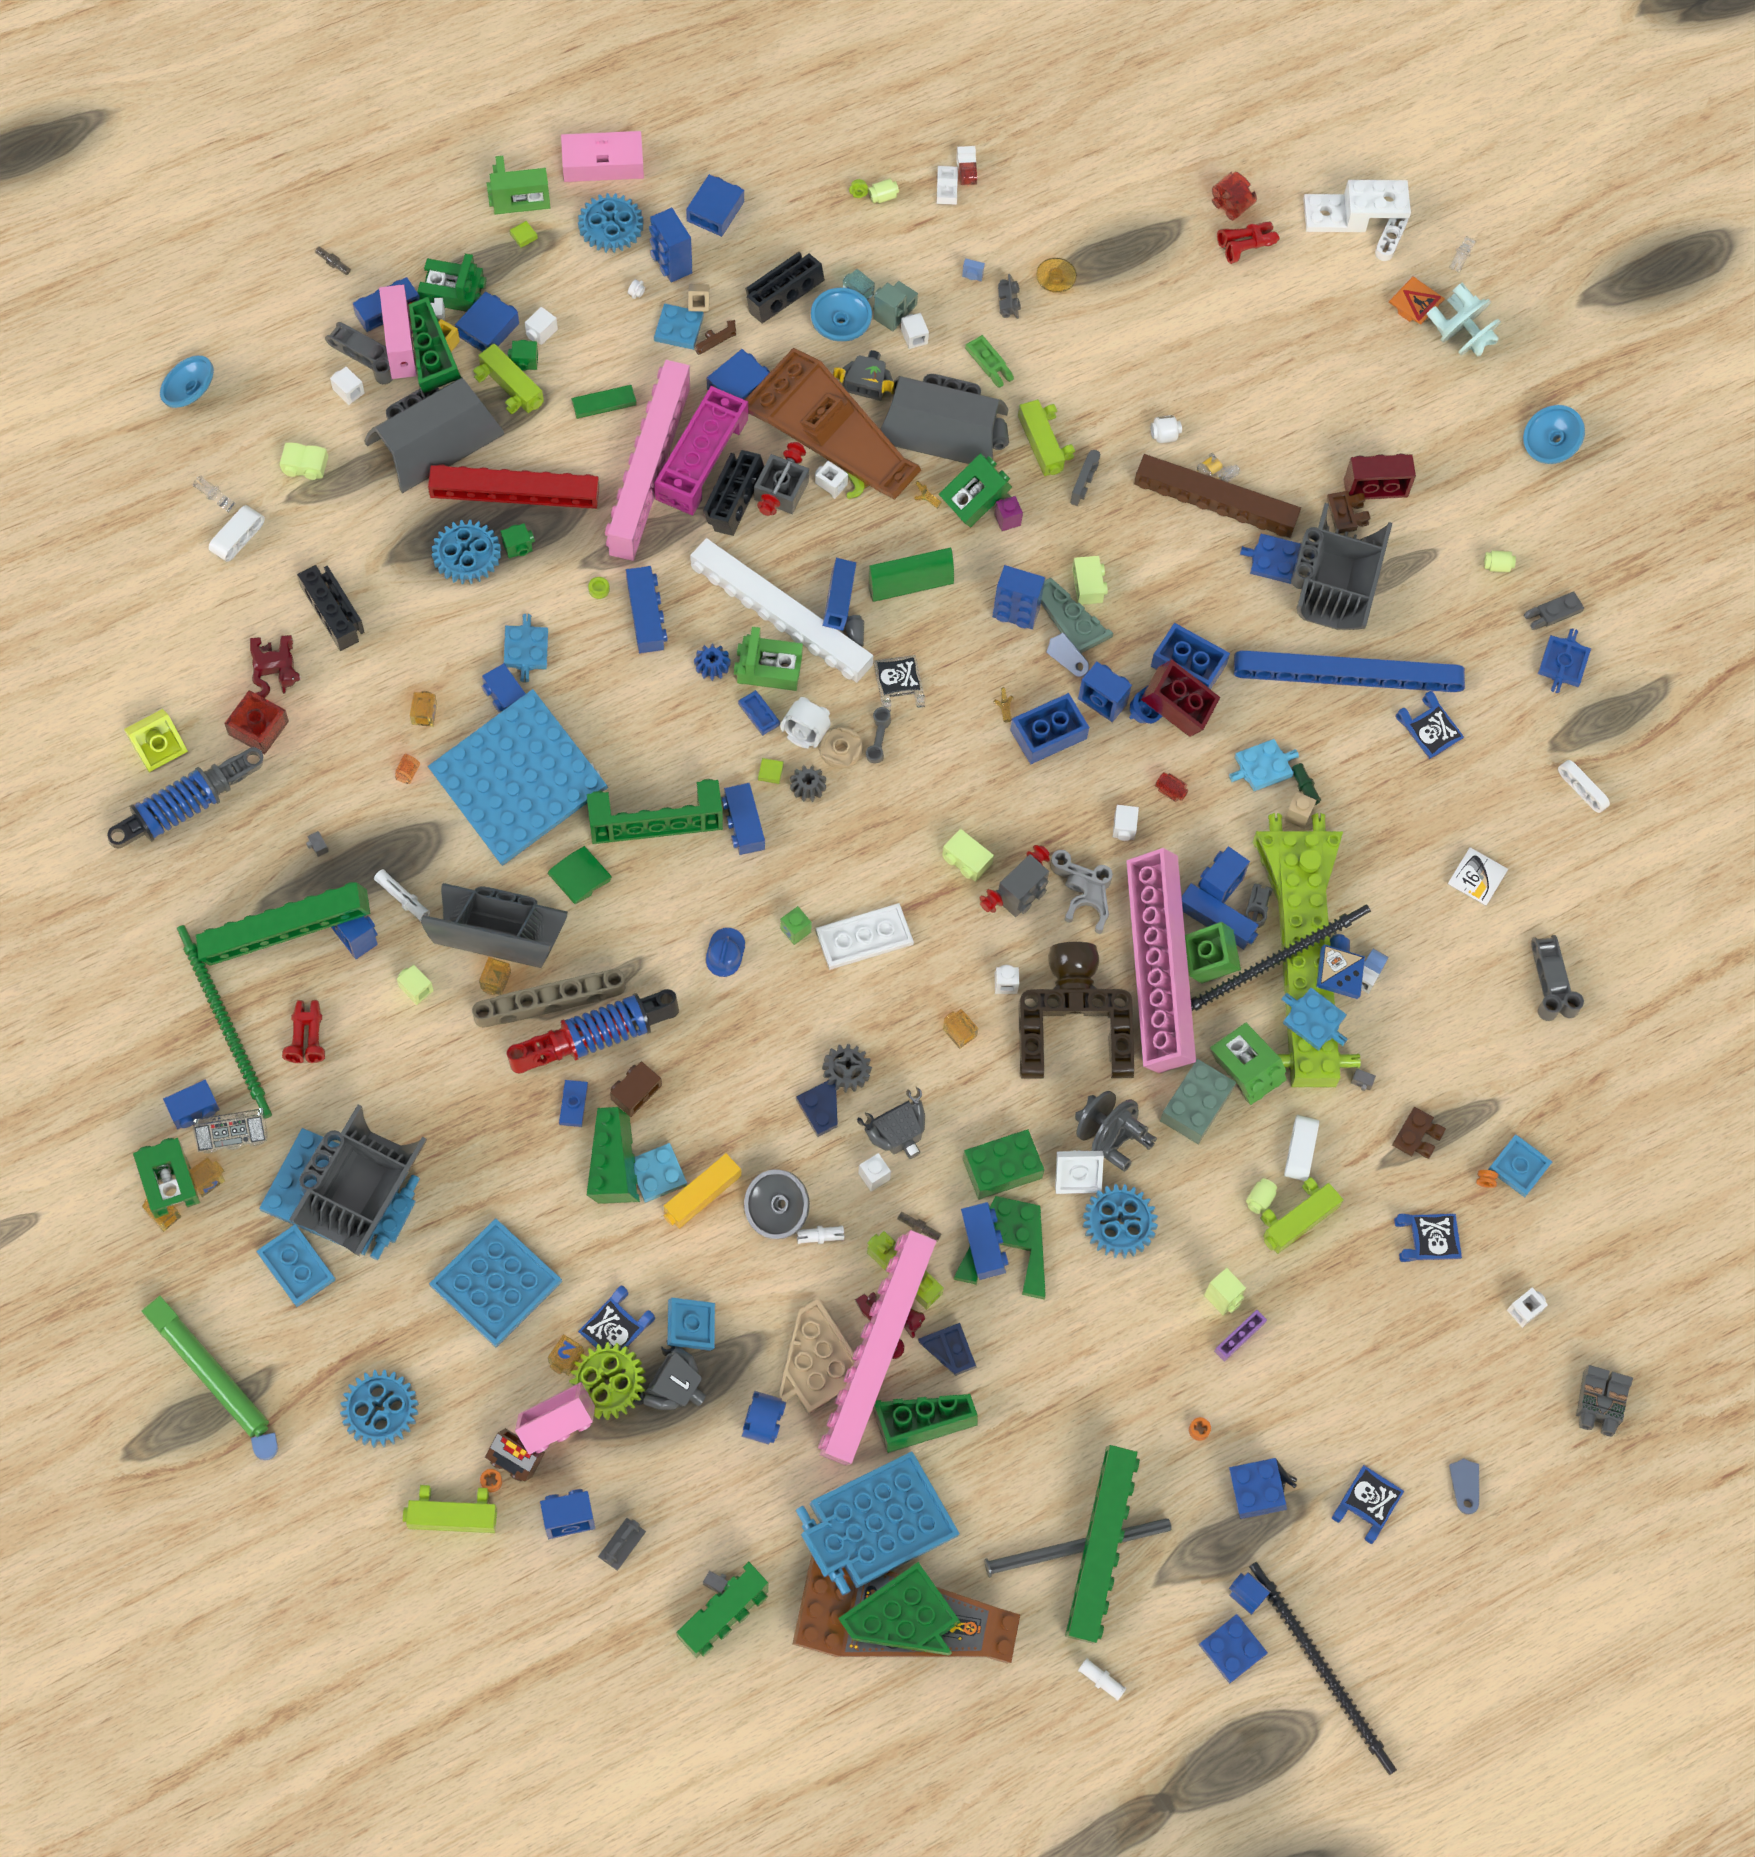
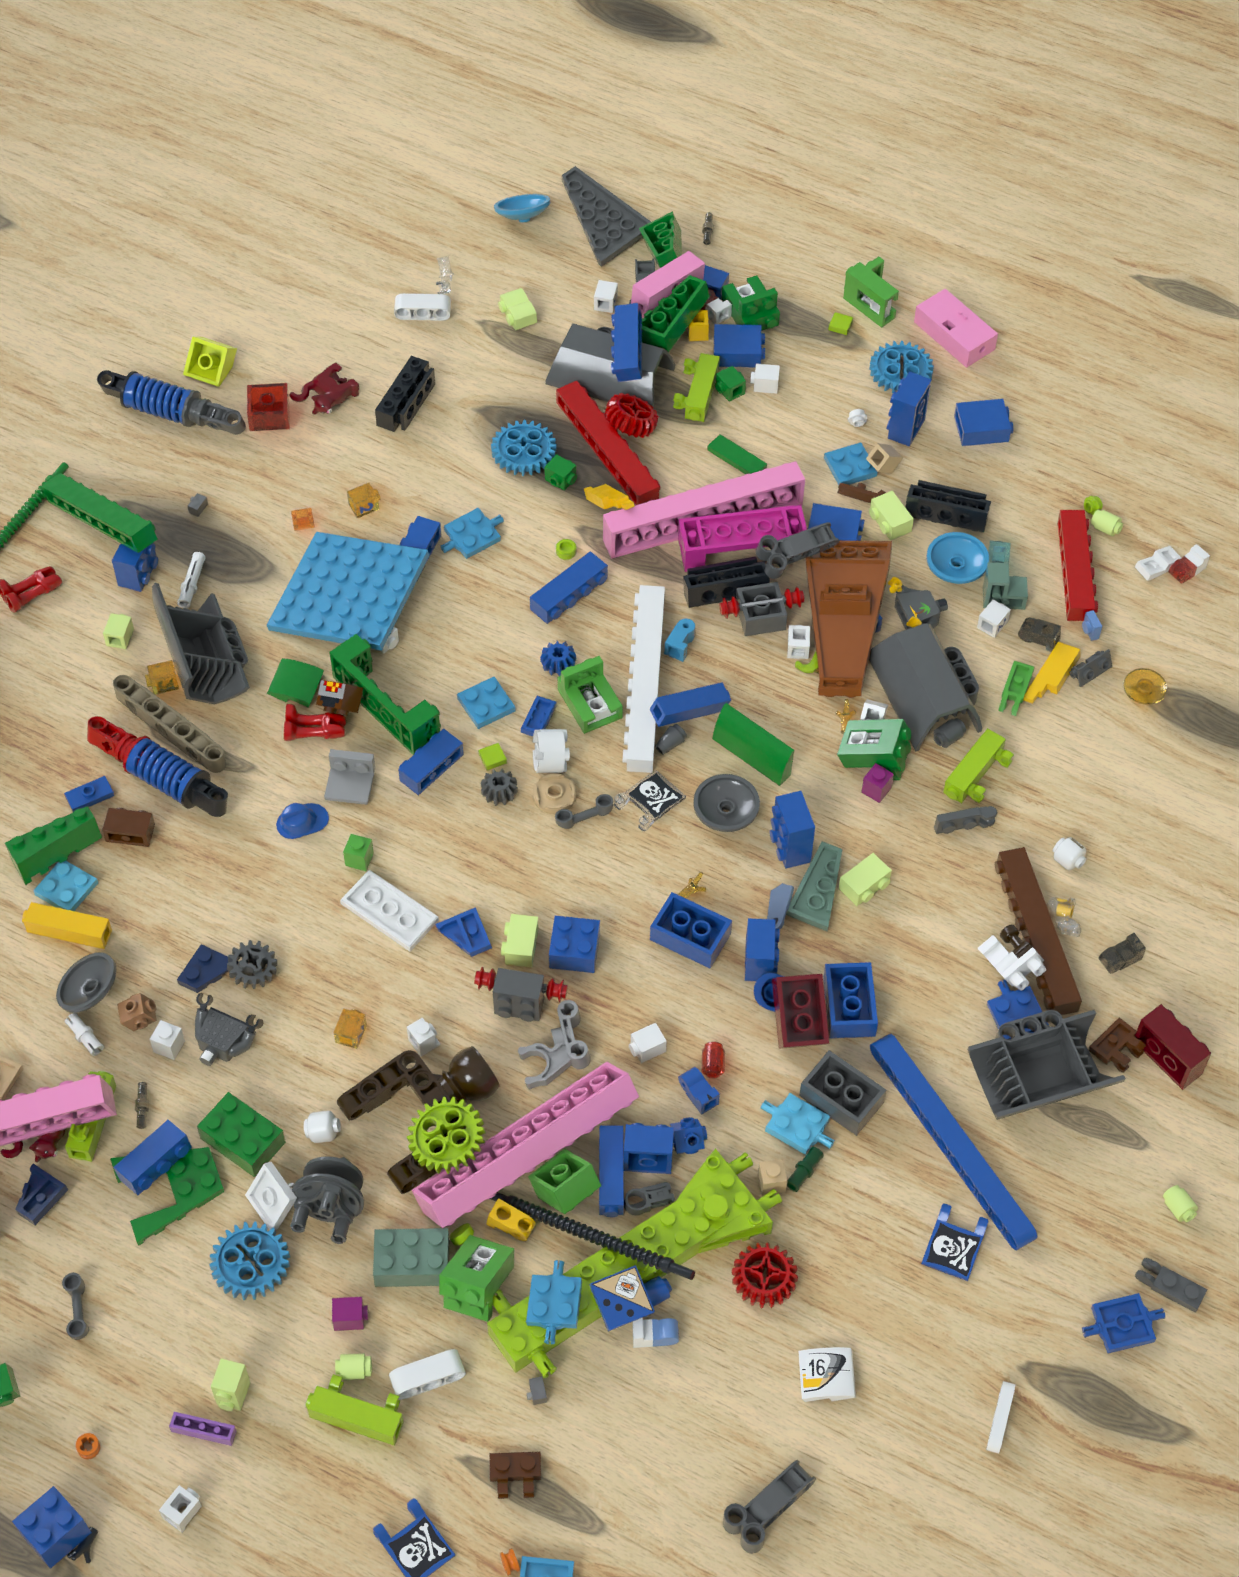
camera: 60 degrees right, 10 degrees down
none -> dark grey bar [62,1272,89,1340]
none -> medium nougat brick [117,993,157,1031]
none -> white brick [159,1485,202,1533]
none -> red piece [284,704,346,741]
none -> white head [304,1111,341,1143]
none -> brick [316,680,363,716]
none -> light grey bracket [324,749,375,805]
none -> magenta brick [332,1297,368,1331]
none -> lime gear [407,1097,486,1174]
none -> blue wing [435,907,492,957]
none -> lime tile [449,1223,474,1246]
none -> dark azure plate [457,677,515,729]
none -> yellow leg [486,1198,536,1241]
none -> blue brick [549,915,600,973]
none -> dark grey wing [562,166,651,267]
none -> yellow piece [584,484,635,510]
none -> red gear [605,393,659,438]
none -> blue brick [611,303,642,382]
none -> green wedge [639,211,682,268]
none -> dark azure leg [664,618,695,662]
none -> blue brick [670,1117,707,1154]
none -> blue leg [678,1067,720,1115]
none -> dark grey dish [693,774,760,832]
none -> red gear [732,1242,798,1309]
none -> dark grey piece [756,522,840,579]
none -> dark grey brick [799,1050,887,1136]
none -> white brick [860,699,888,720]
none -> yellowish green brick [869,491,914,541]
none -> white hips [978,925,1046,991]
none -> clear smoke leg [1018,617,1061,652]
none -> yellow piece [1023,642,1081,704]
none -> red brick [1057,510,1098,621]
none -> clear smoke leg [1098,933,1146,974]

